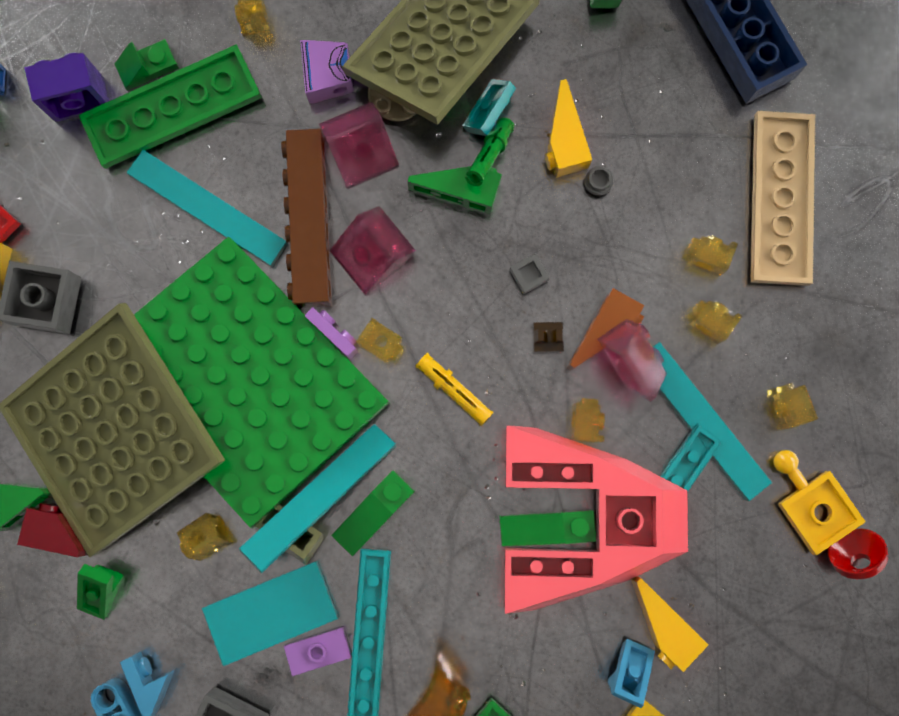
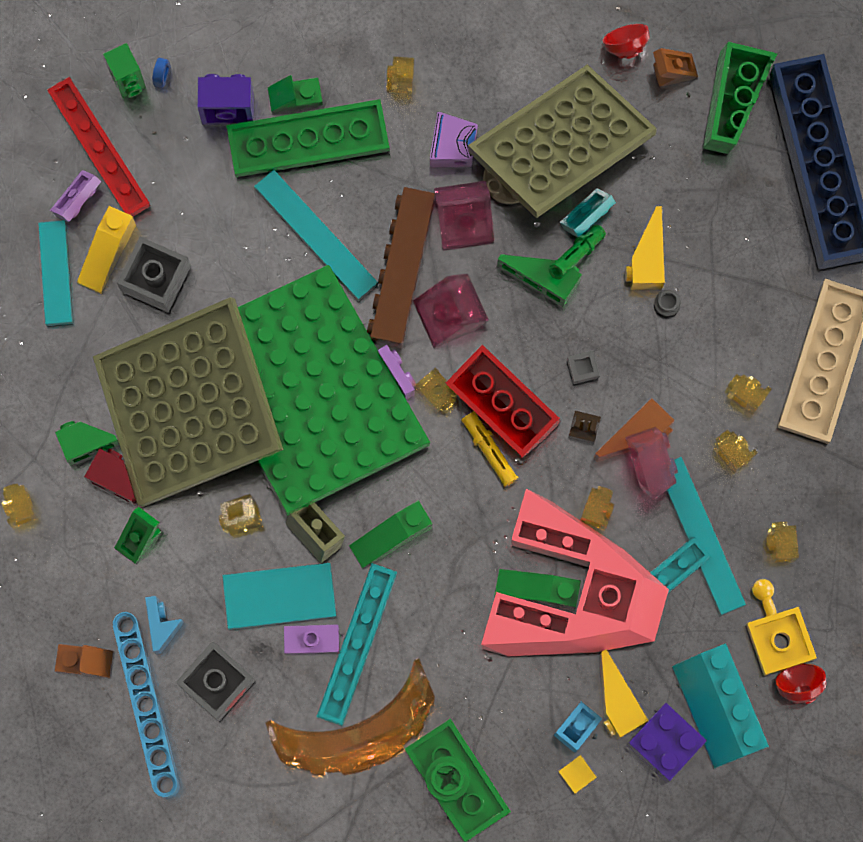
camera: 15 degrees right, 5 degrees down
teal tile [239,424,396,573] -> none
none -> red slope [445,345,561,458]
none -> dark purple brick [626,703,707,783]
none -> teal slope [672,643,769,769]

